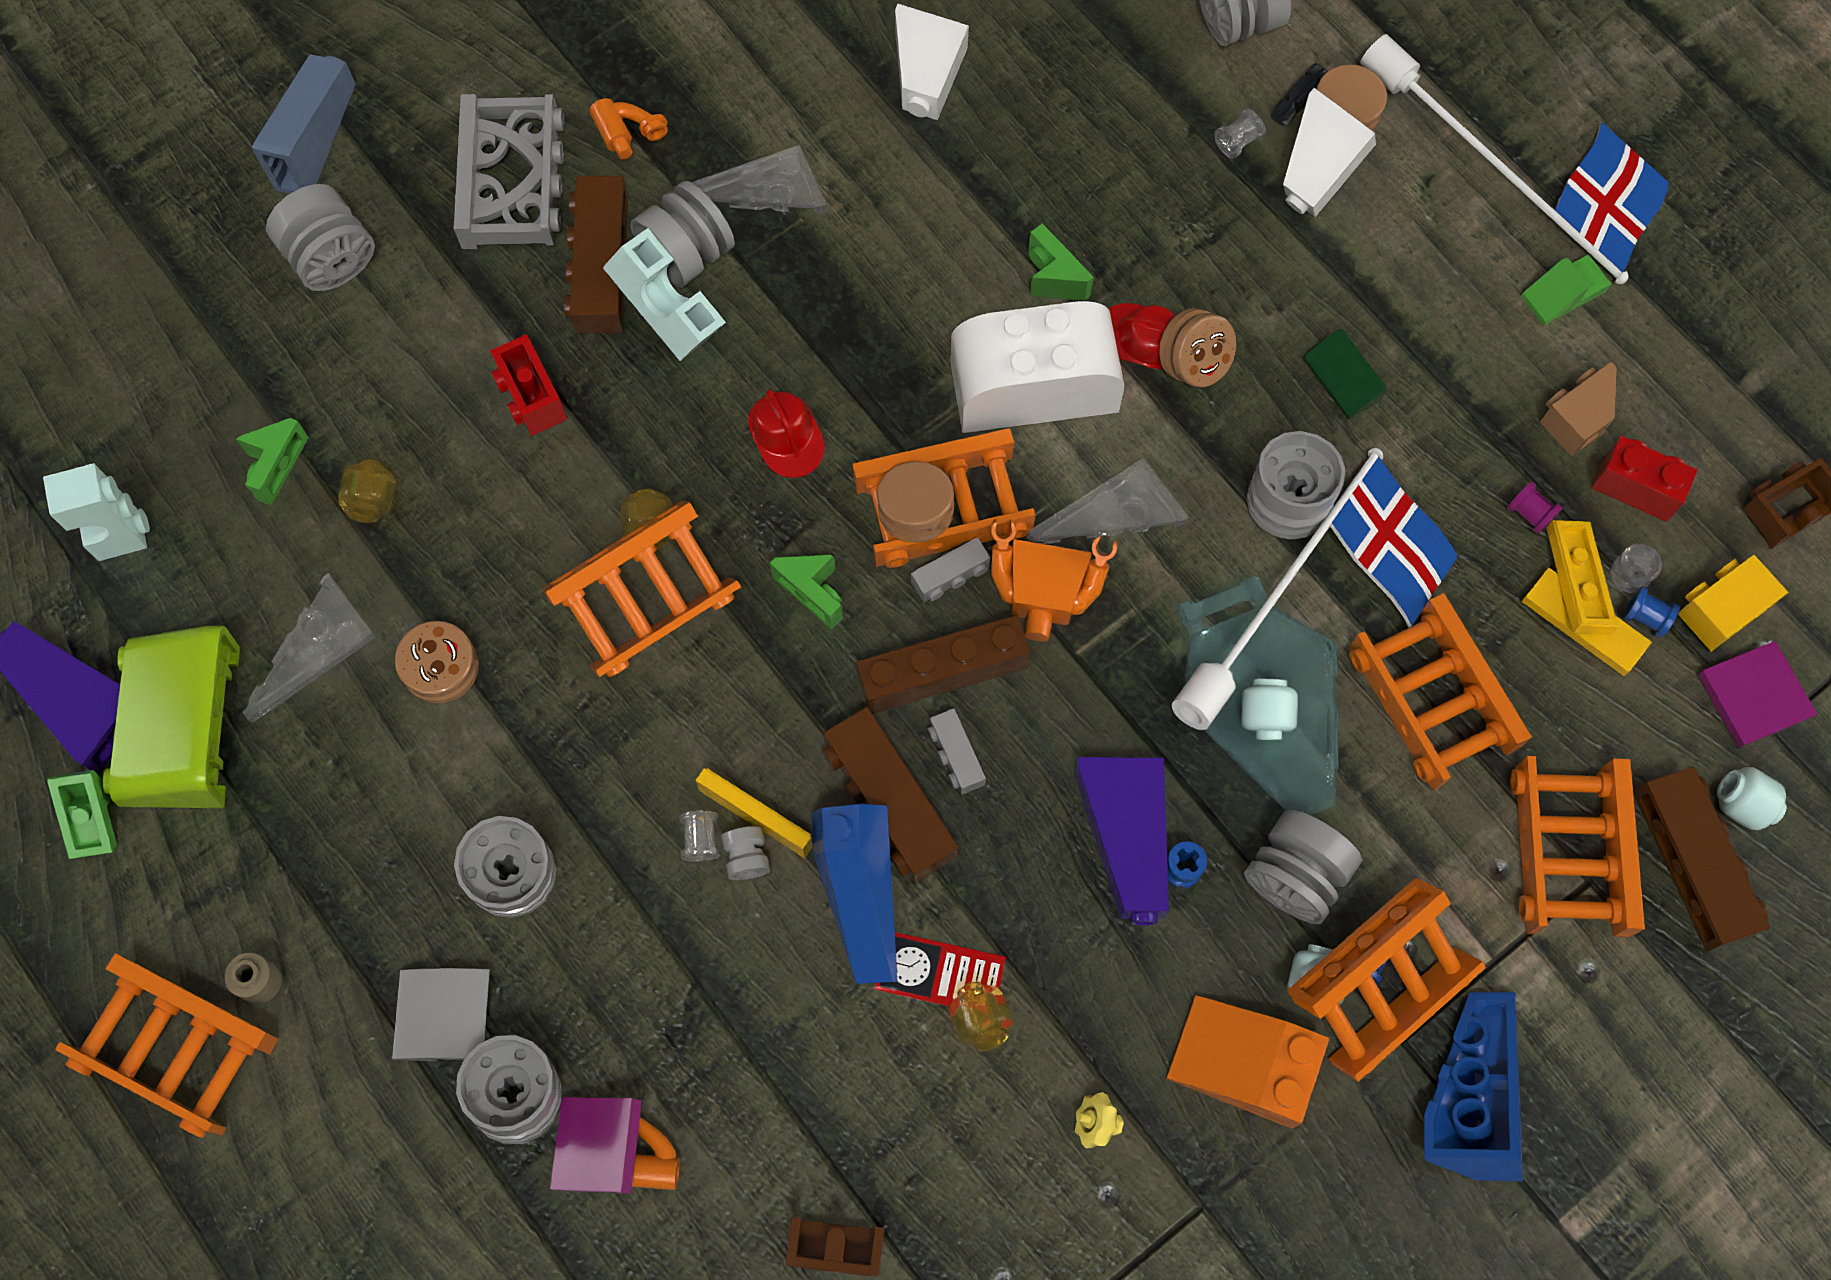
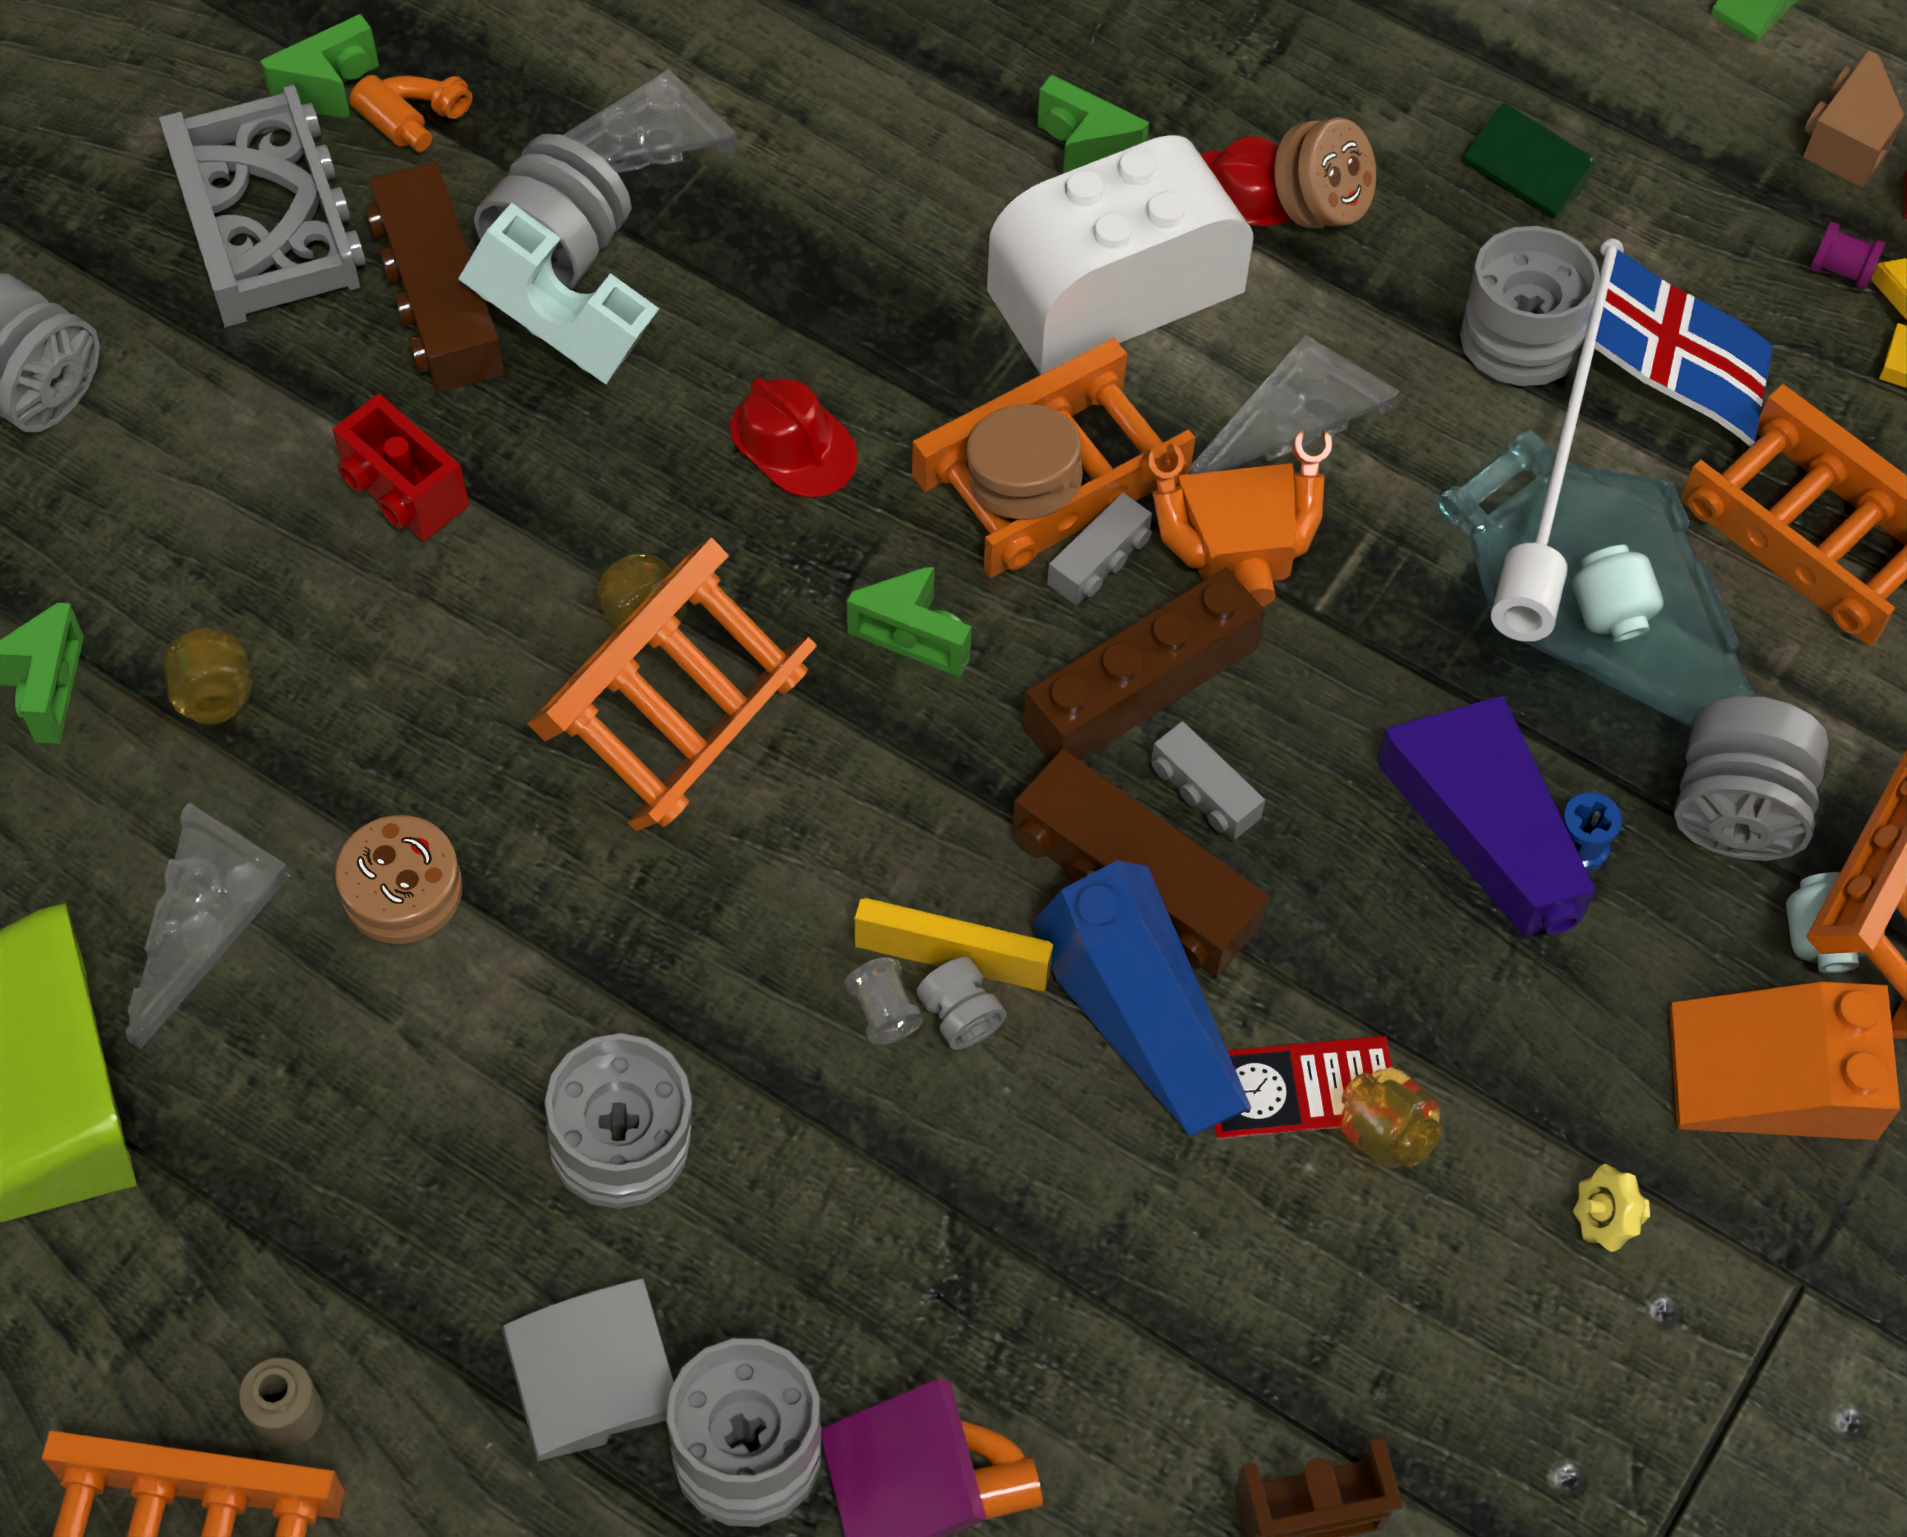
camera: 20 degrees left, 10 degrees down
none -> bright green slope [260,14,379,118]

